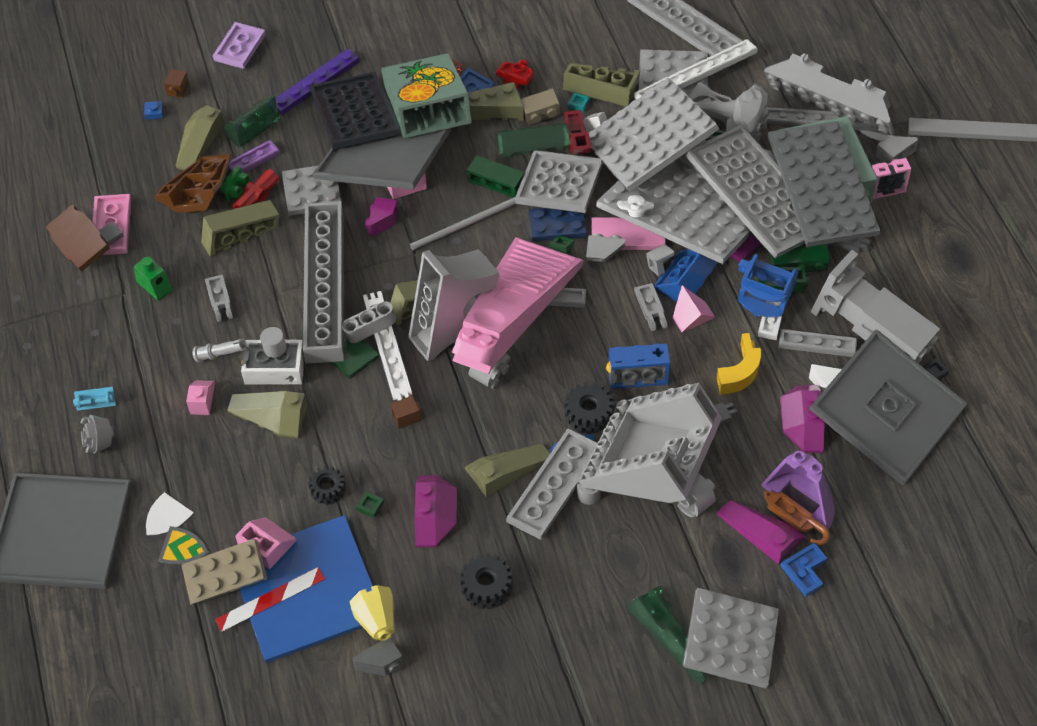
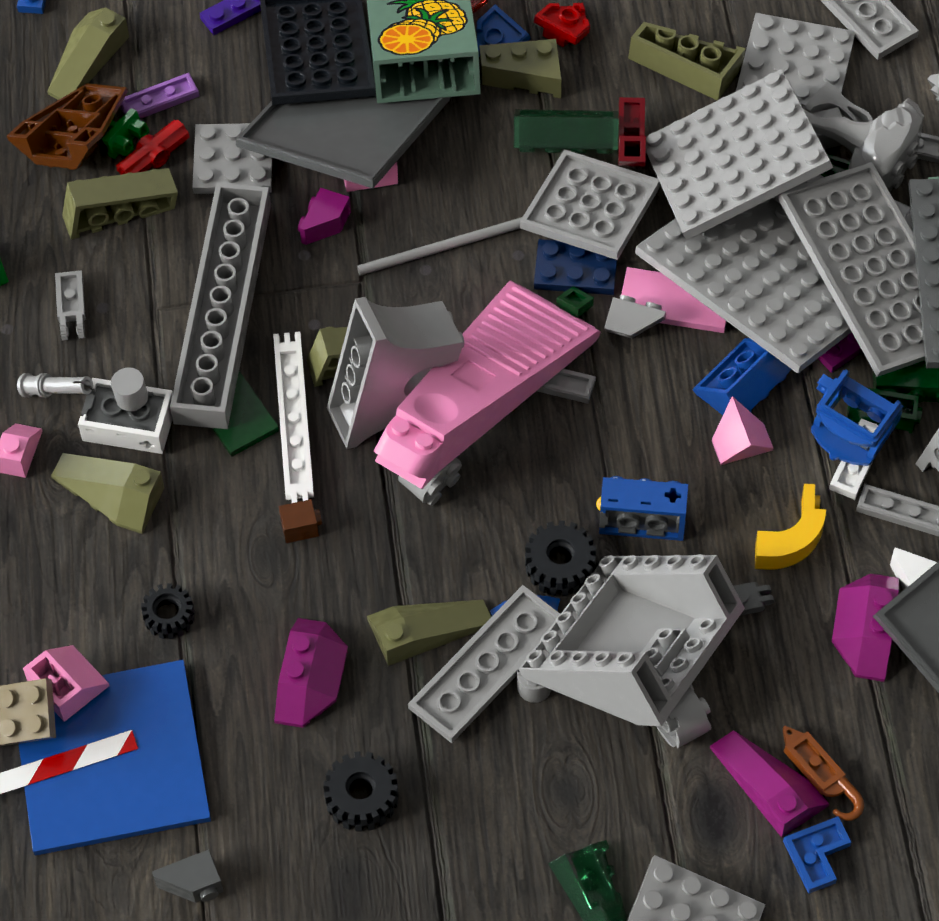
camera: 10 degrees right, 5 degrees up
clear green slope [224,95,280,148] -> none
light grey beam [342,301,396,343] -> none
light yellow cone [350,585,394,641] -> none
dark green plate [356,491,384,519] -> none
dark green brick [467,155,524,198] -> none
dark tan brick [520,89,561,125] -> none
teal tile [568,92,590,113] -> none
white slope [583,112,607,132] -> none
white plate [617,195,654,217] -> none
white tile [634,39,757,100] -> none
light grey hinge [634,283,667,331] -> none
light grey panel [646,244,674,276] -> none
medium lavender cone [761,451,835,529] -> none

